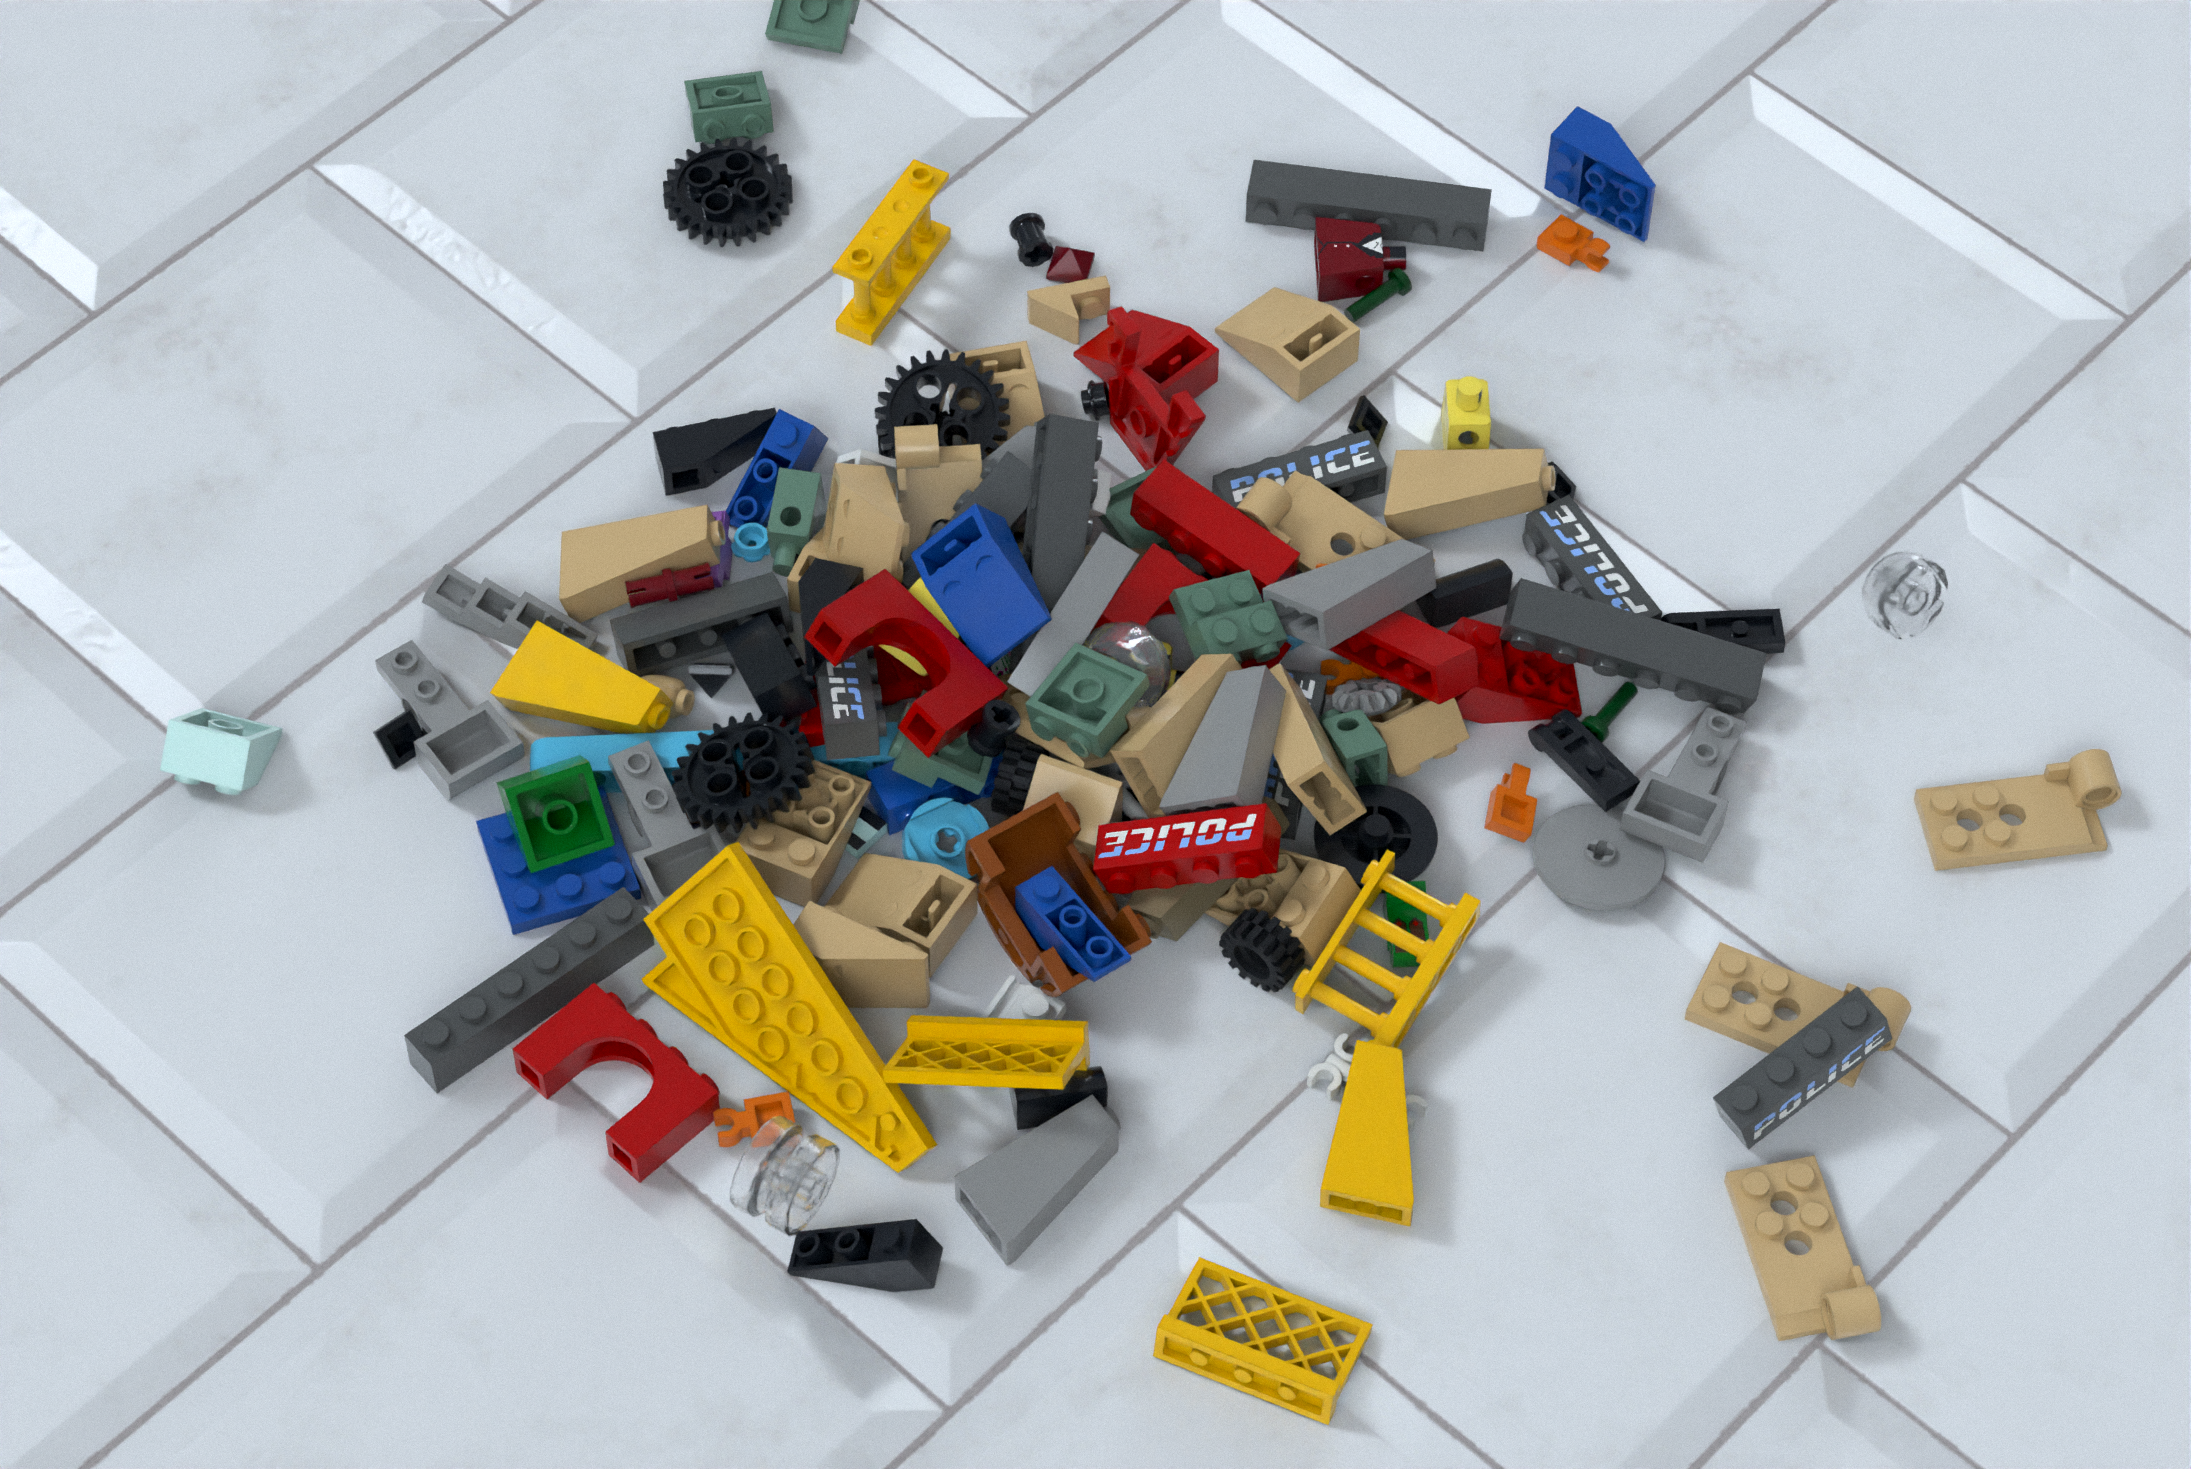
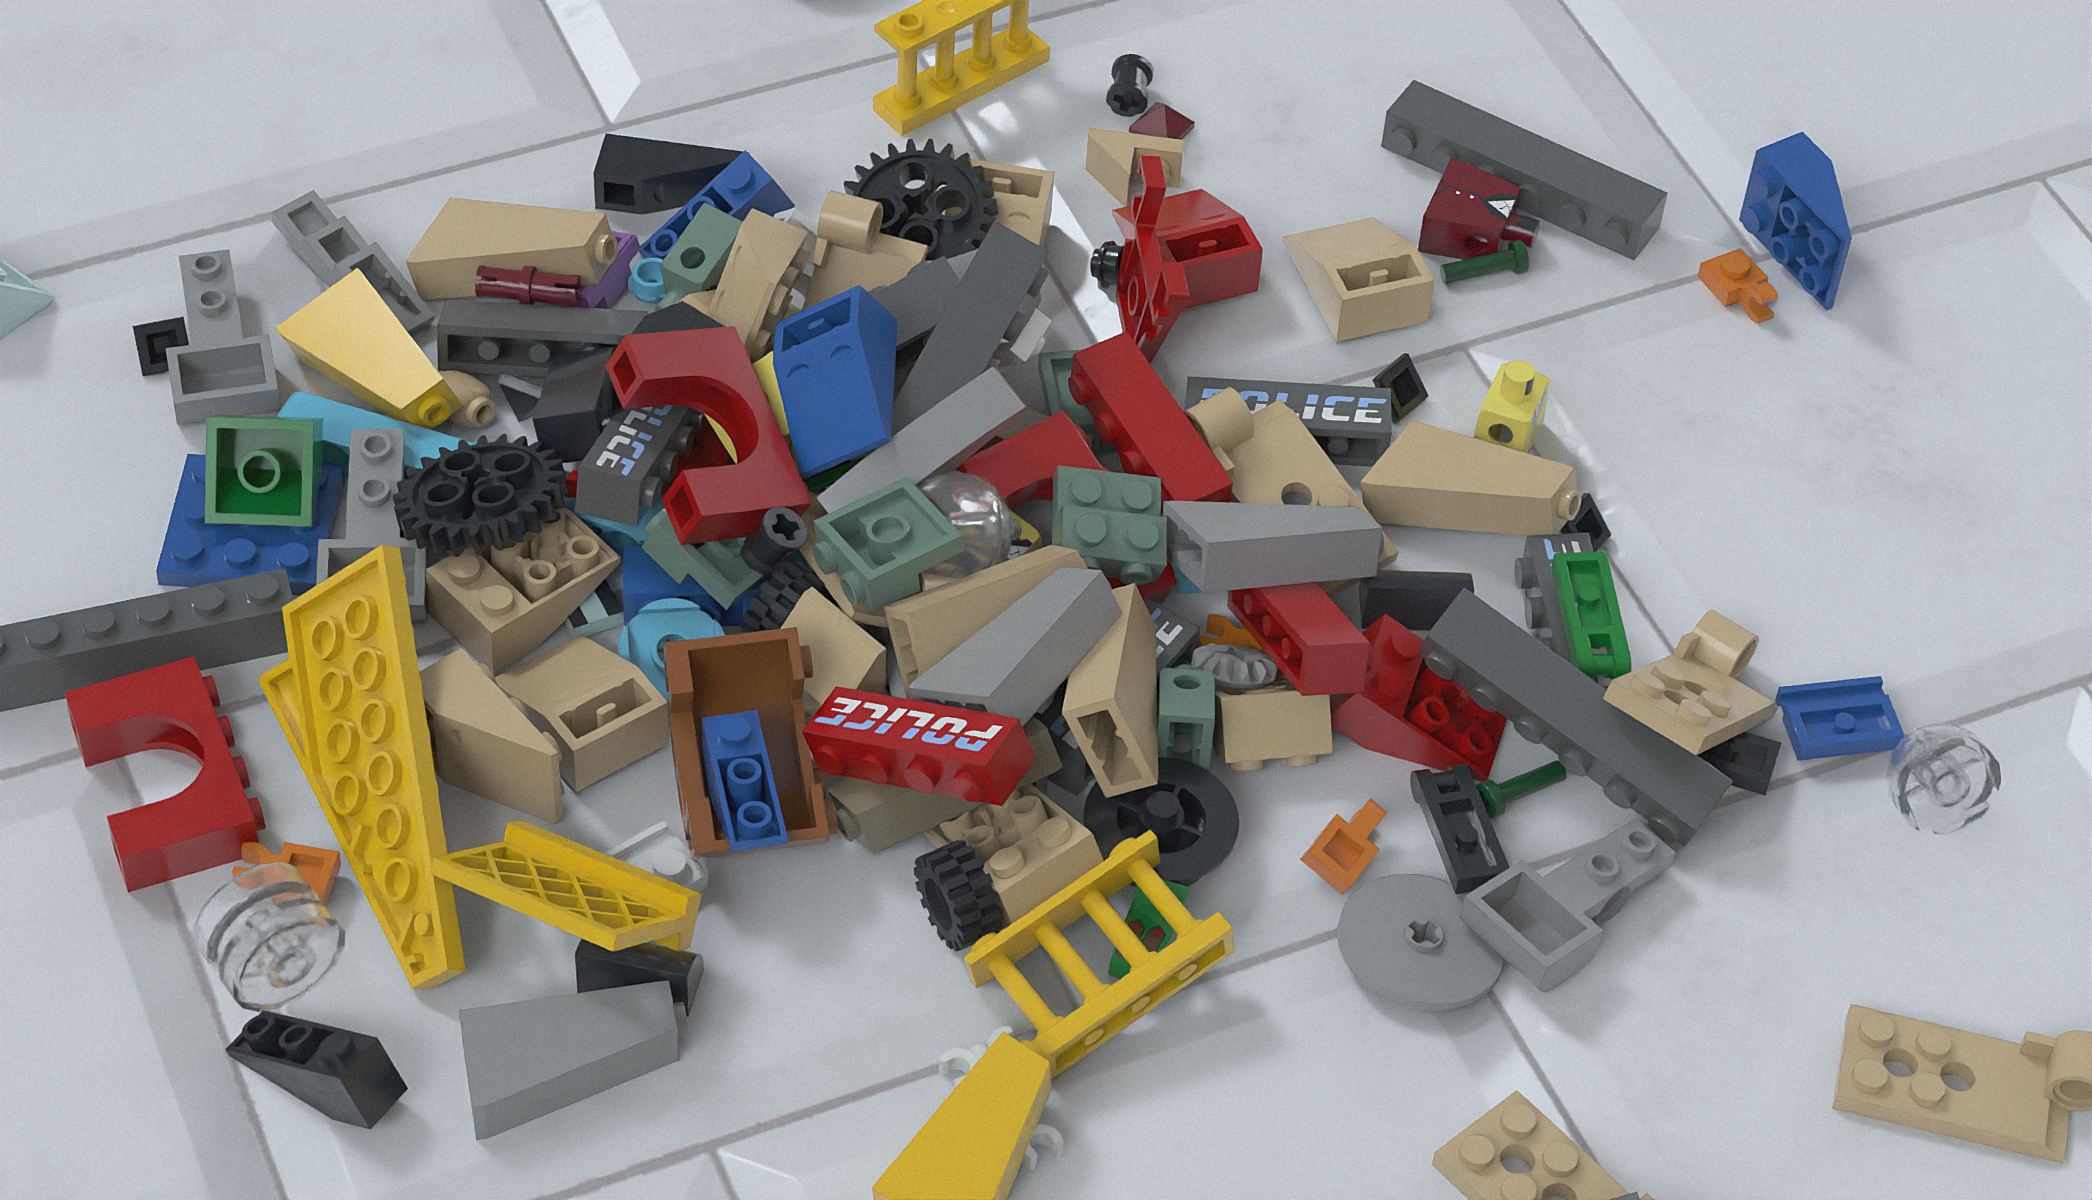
camera: 20 degrees right, 5 degrees down
none -> green plate [1551,552,1631,680]
none -> tan hinge [1603,609,1778,755]
none -> blue plate [1775,676,1905,761]

